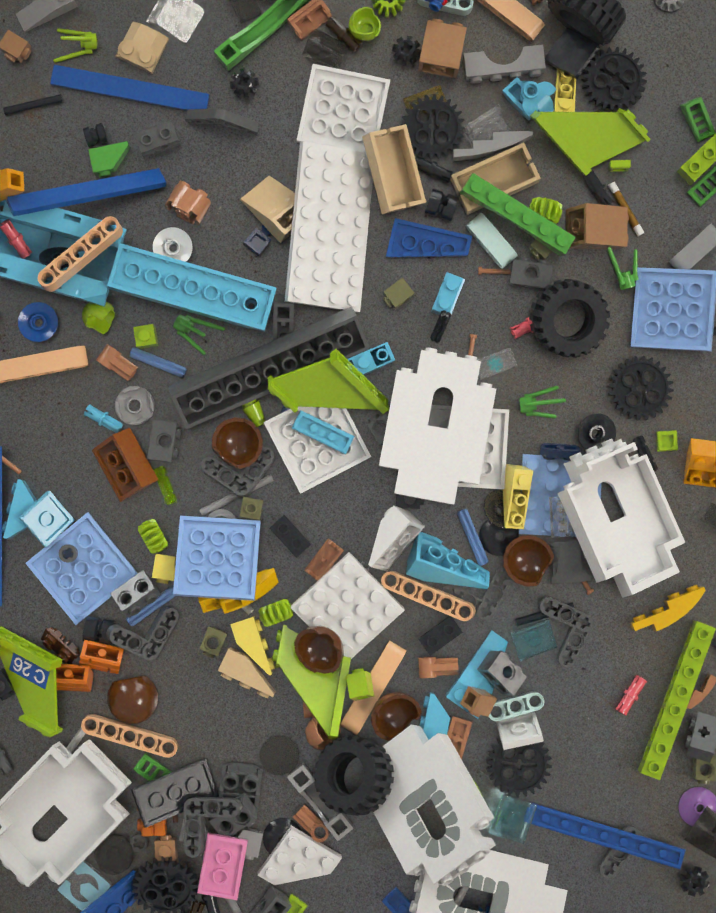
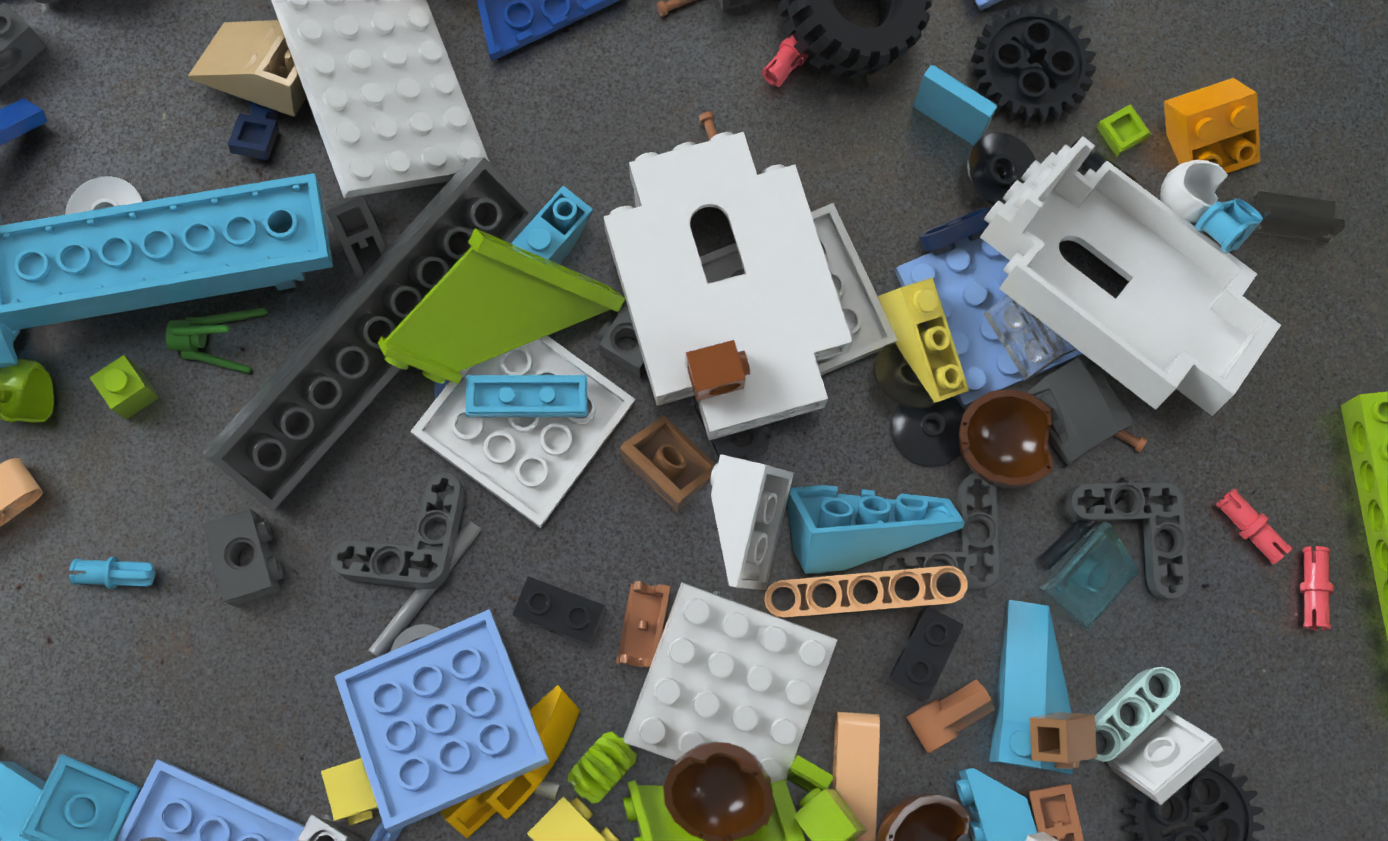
camera: 30 degrees left, 10 degrees down
dark orange slope [92,428,158,502] -> none
nougat piece [96,344,138,381] -> none
light grey tile [115,386,155,426] -> none
medium blue axle [129,347,187,378] -> none
lime gear [138,519,168,554] -> none
clear neon green axle [154,466,177,505] -> none
nougat brick [165,181,211,225] -> none
reddish brown cylinder [212,417,263,469] -> none
olive brick [240,497,264,521] -> none
lime cone [242,399,266,427] -> none
olive brick [383,277,415,310] -> none
black axle [430,310,451,343] -> none
medium azure brick [431,272,465,315] -> none
medium blue axle [457,509,489,566] -> none
flat silver brick [477,650,527,696] -> none
clear tile [478,347,518,380] -> none
bright green plant [520,386,566,418] -> none
yellow slope [630,585,706,631] -> none
none -> medium nougat slope [620,415,715,513]
none -> dark orange brick [685,340,750,401]
none -> lime tile [787,755,834,792]
none -> medium azure tile [913,65,997,145]
none -> white hair [1160,160,1228,226]
none -> medium azure piece [1195,198,1263,254]
none -> coral pin [1216,488,1292,565]

